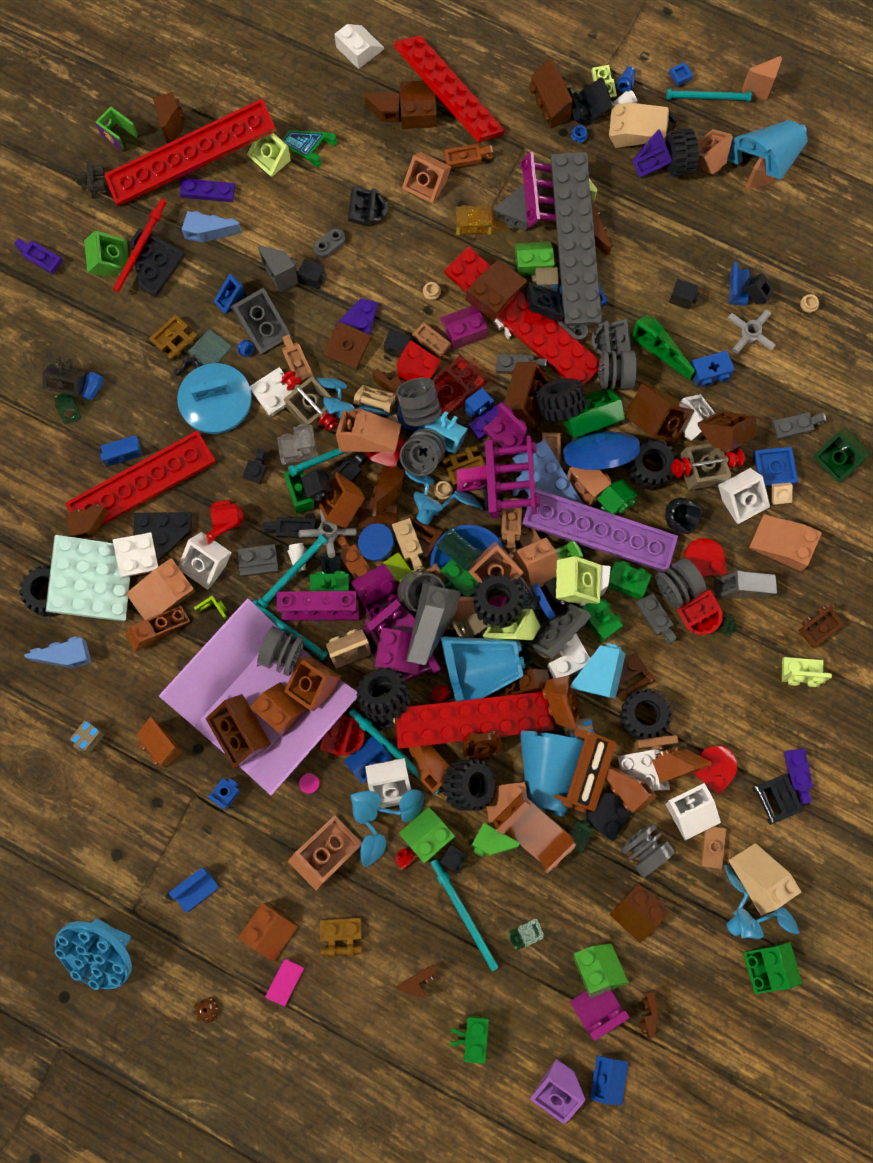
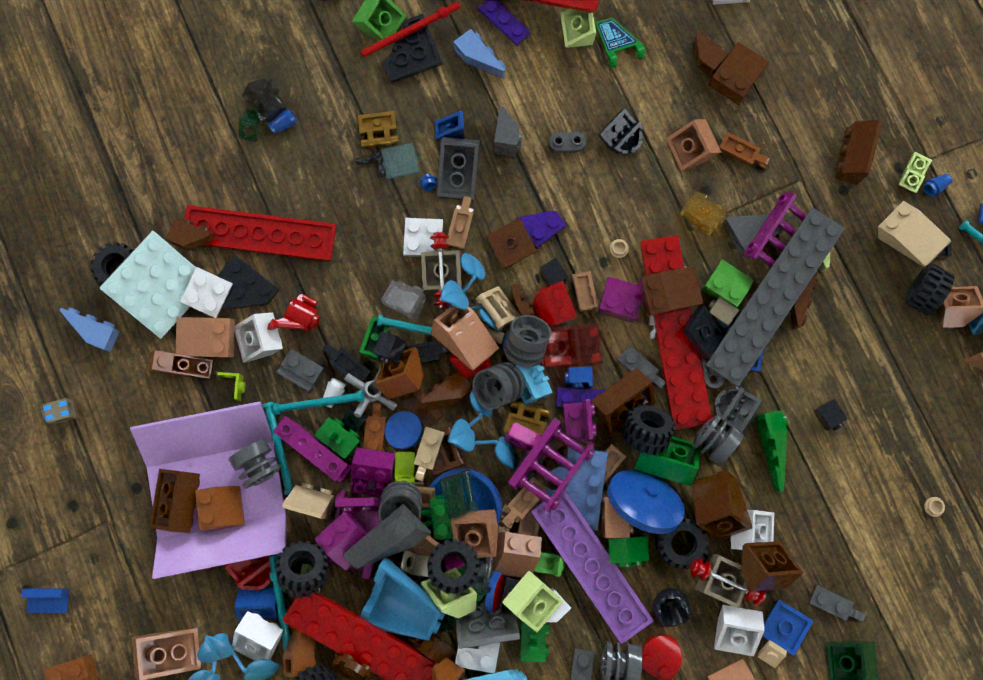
camera: 35 degrees right, 5 degrees up
blue panel [100,435,142,467] -> none
dark orange slope [136,717,183,768] -> none
dark azure bracket [177,363,252,434] -> none
blue brick [207,778,241,811] -> none
black plate [242,448,267,485] -> none
dark orange slope [284,657,341,711] -> none
black brick [297,259,327,290] -> none
dark pink piece [299,773,319,794] -> none
red plate [394,35,505,143] -> none
red plate [431,685,453,703] -> none
tan plate [434,481,453,500] -> none
black bracket [567,77,614,127] -> none
blue plate [571,125,588,143] -> none
green brick [608,561,651,600] -> none
white cone [611,90,637,110] -> none
dark purple wing [633,129,672,177] -> none
blue brick [691,350,735,387] -> none
light grey bar [727,310,776,354] -> none
blue panel [729,262,749,306] -> none
black brick [742,273,774,305] -> none

